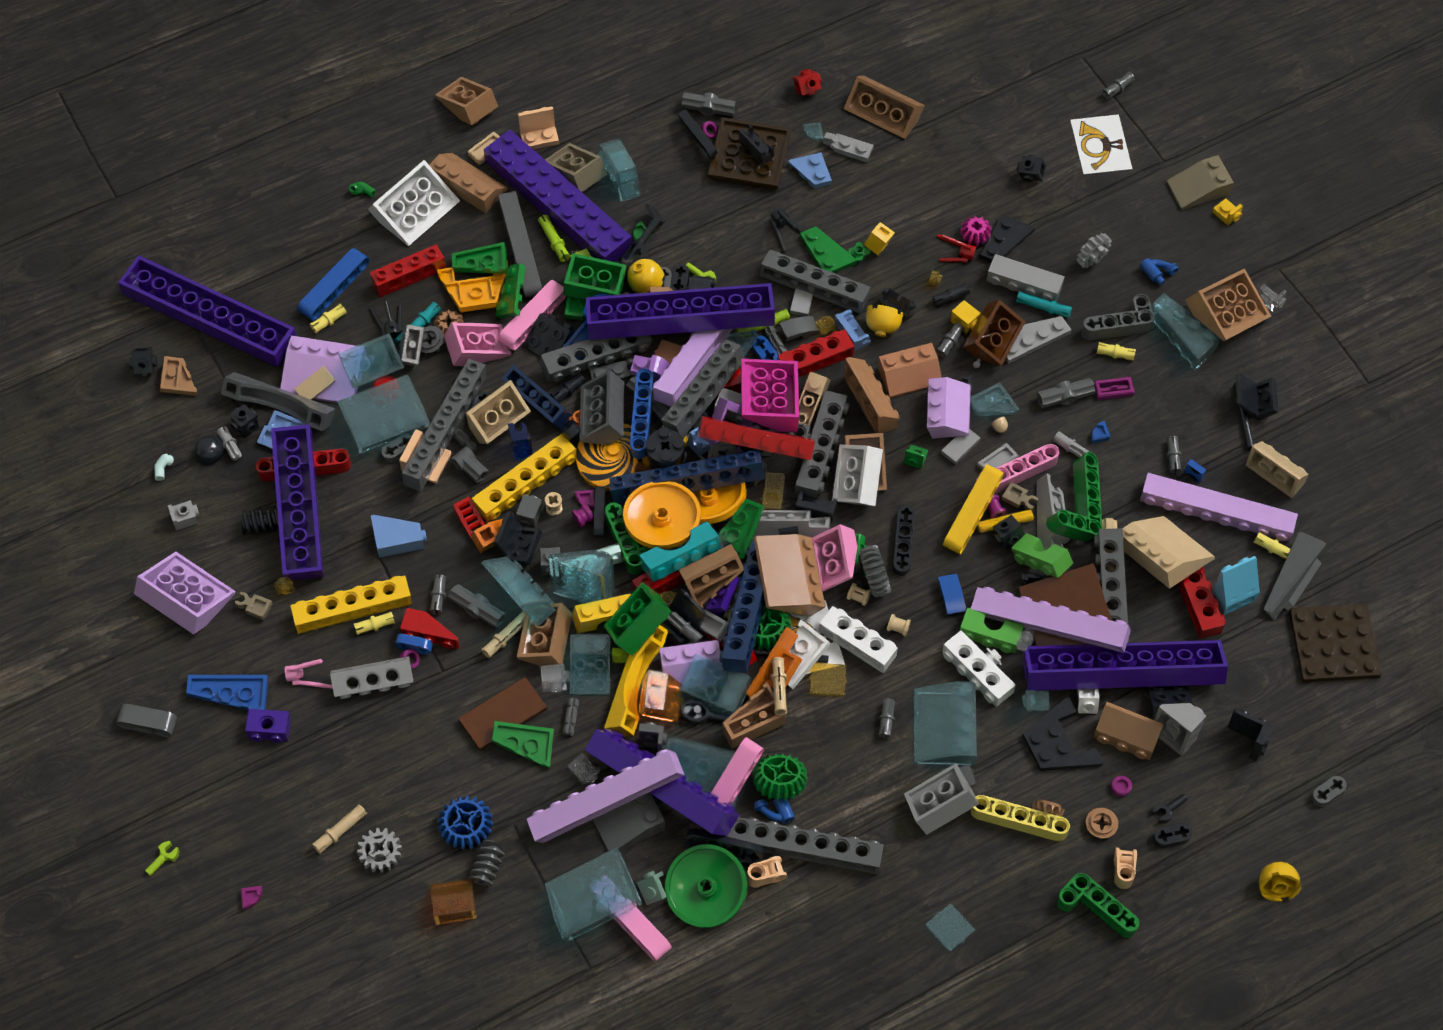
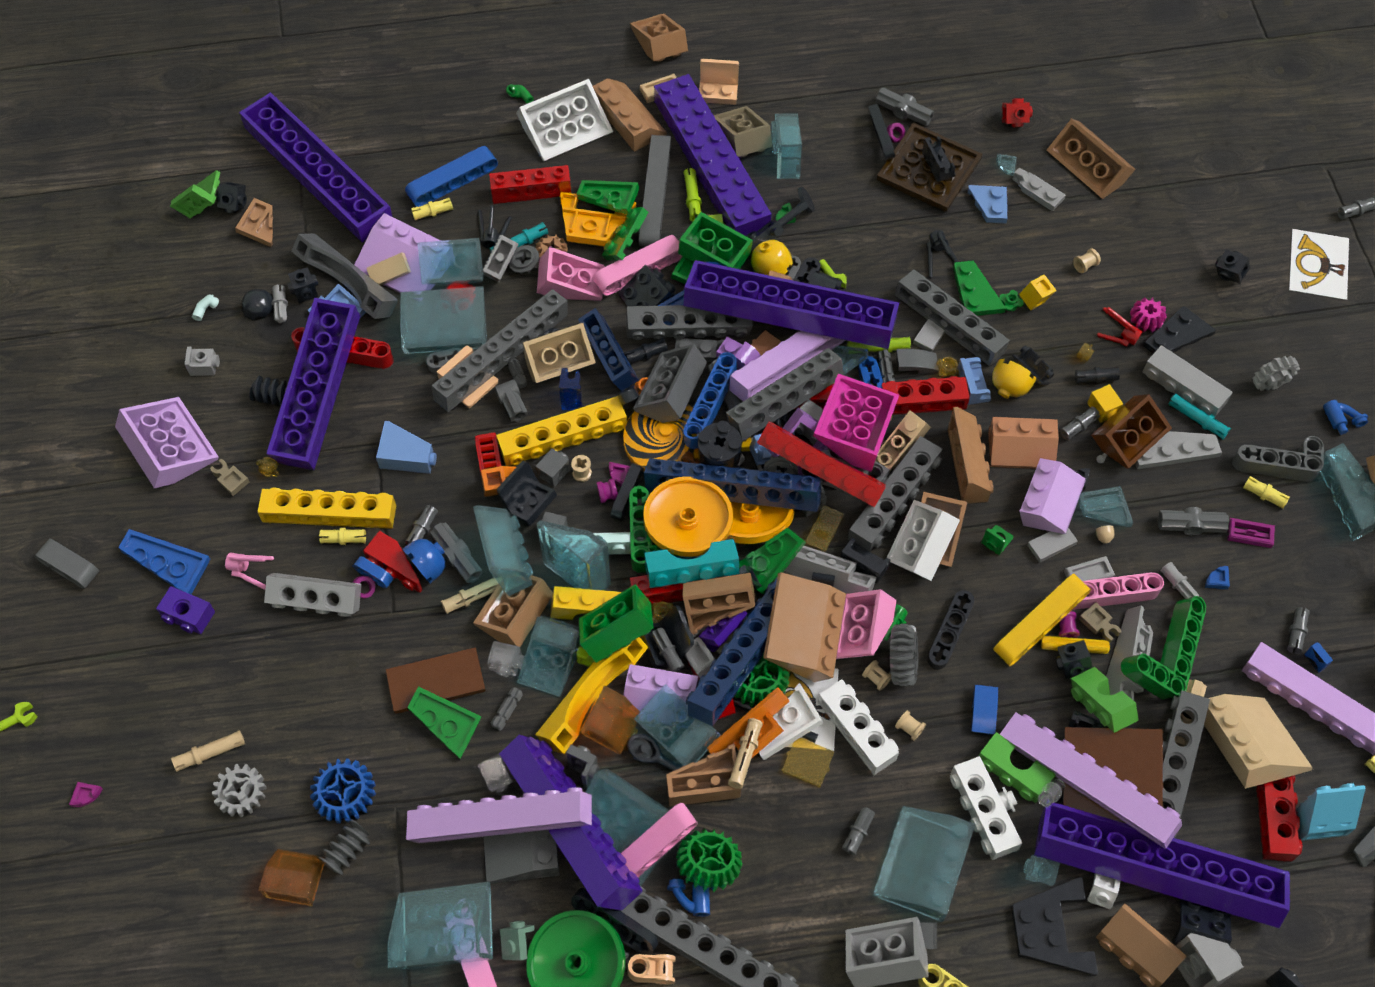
camera: 20 degrees right, 0 degrees up
none -> bright green bracket [170,170,220,218]
none -> blue cylinder [402,539,445,583]
none -> tan bush [1073,248,1101,273]

